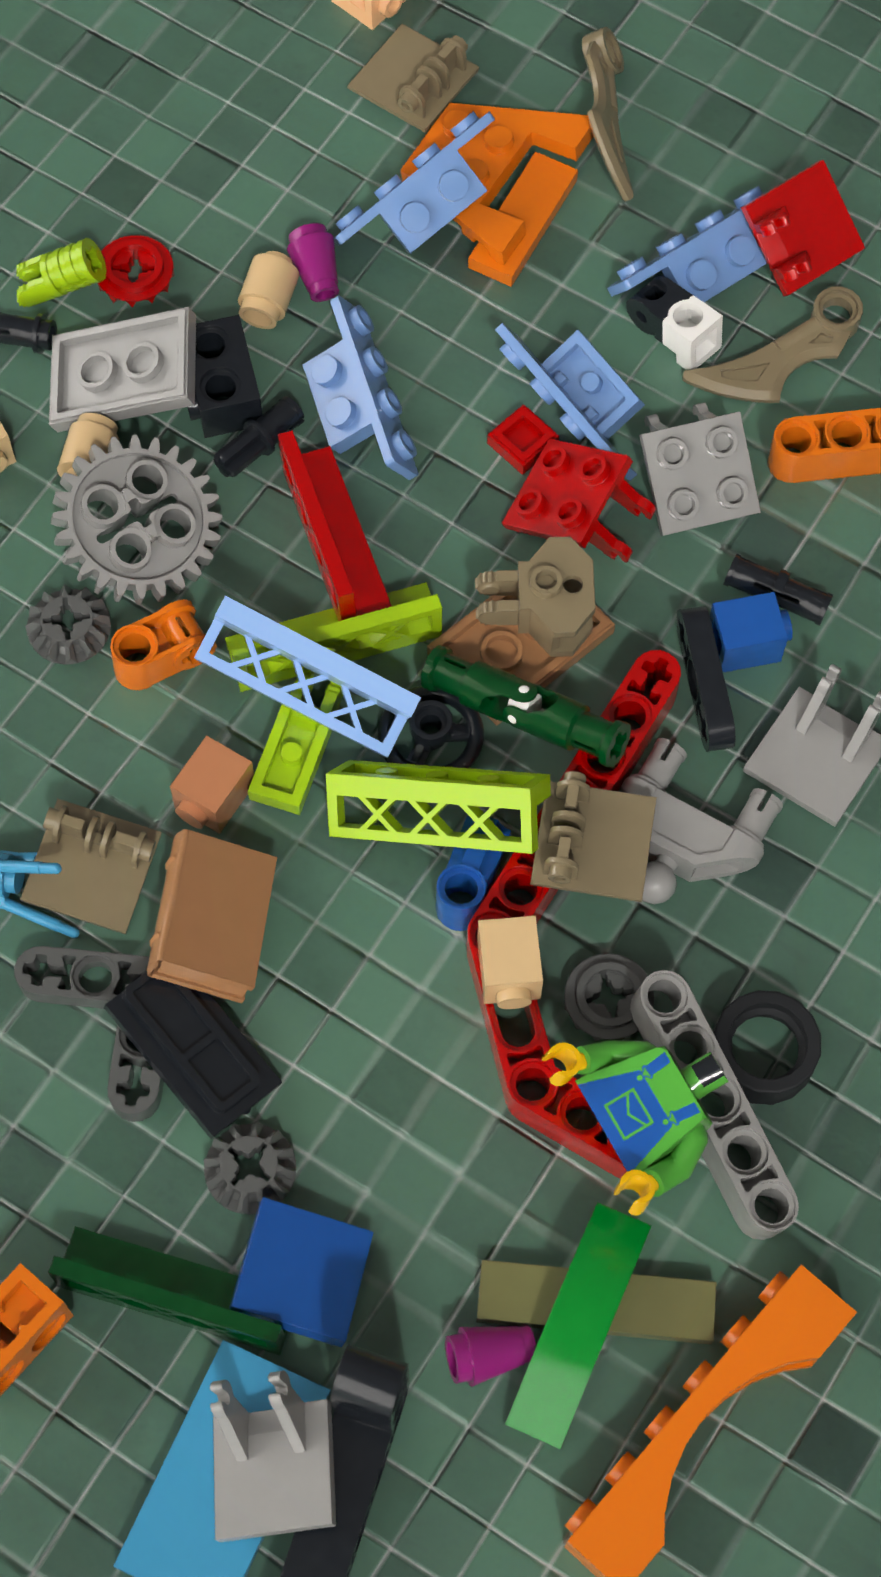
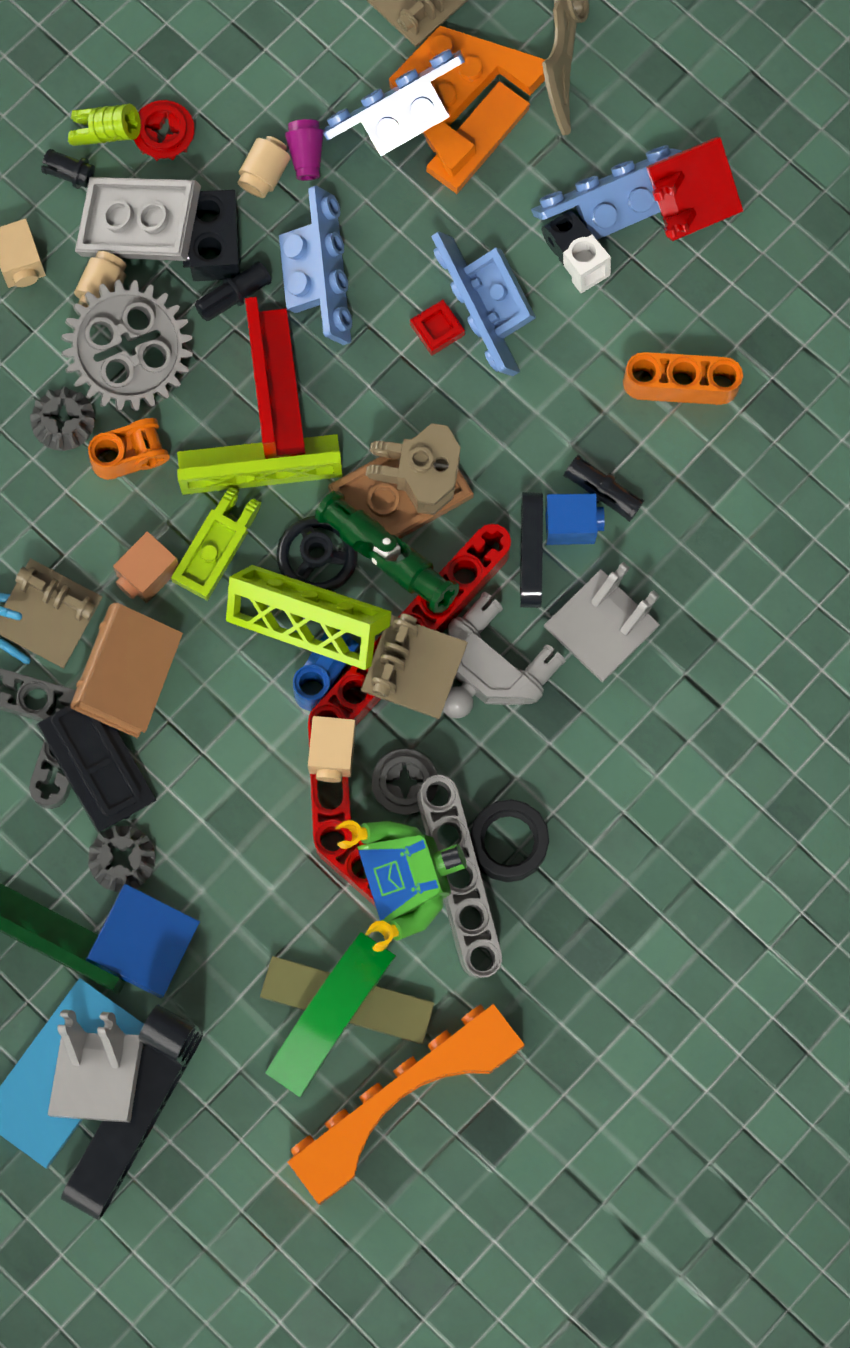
camera: 10 degrees right, 10 degrees up
light blue fence [194,596,421,758] -> none
magenta cone [445,1326,536,1387] -> none
red plate [501,439,656,563] -> none
light grey plate [639,403,761,536] -> none
dark tan piece [682,286,863,403] -> none

